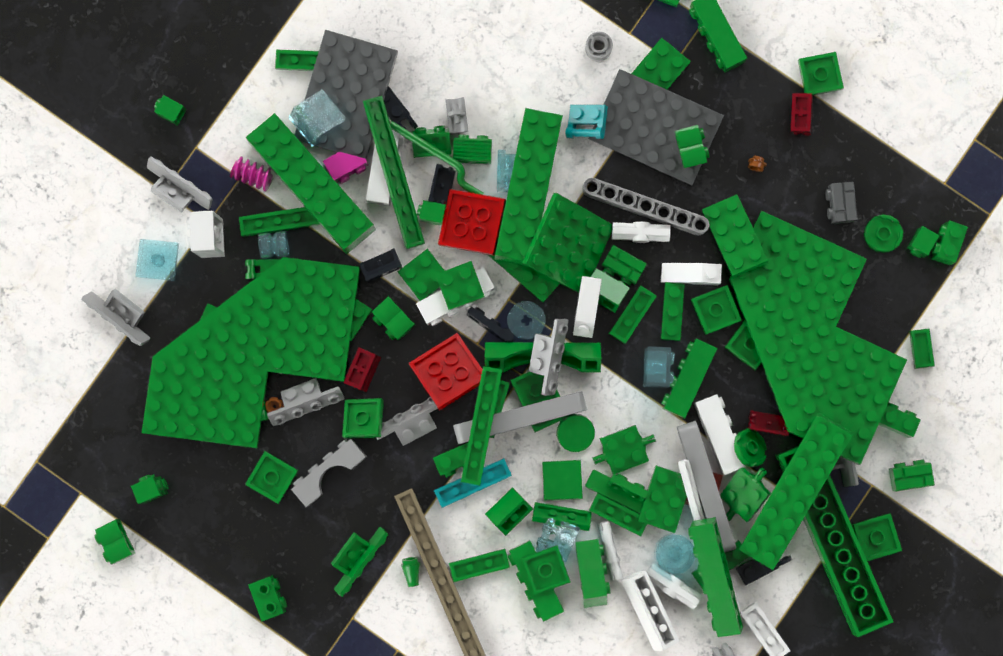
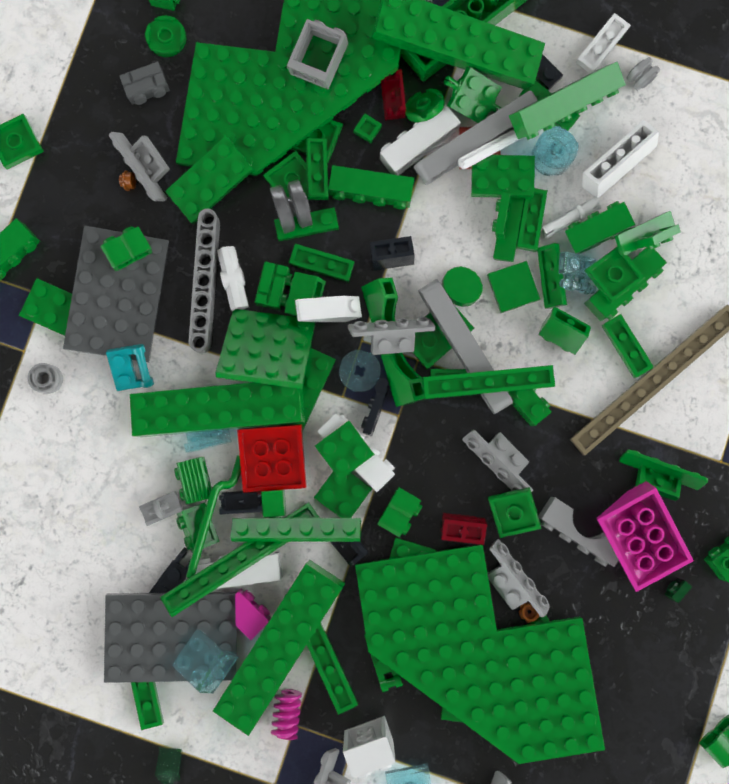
camera: 110 degrees left, 0 degrees up
green brick [131,474,168,504] -> none
green plate [245,451,299,504] -> none
clear light blue wheel [258,231,289,259] -> none
green cone [401,557,420,587] -> none
red plate [409,333,483,410] -> none
teal plate [434,458,512,508] -> none
green plate [592,425,656,474] -> none
clear light blue brick [643,347,674,388] -> none
white piece [646,563,702,610] -> none
white slope [661,263,722,286] -> none
dark red hinge [791,93,813,135] -> none
none -> light grey bracket [109,132,170,201]
none -> clear green bracket [155,748,183,784]
none -> green plate [230,518,361,542]
none -> flat silver wheel [270,180,313,234]
none -> light grey window [287,19,348,89]
none -> green tile [306,138,328,200]
none -> green plate [354,114,382,144]
none -> black hinge [370,236,415,271]
none -> dark pink slope [596,481,694,592]
none -> bracket [615,211,681,256]
none -> dark green plate [665,578,692,603]

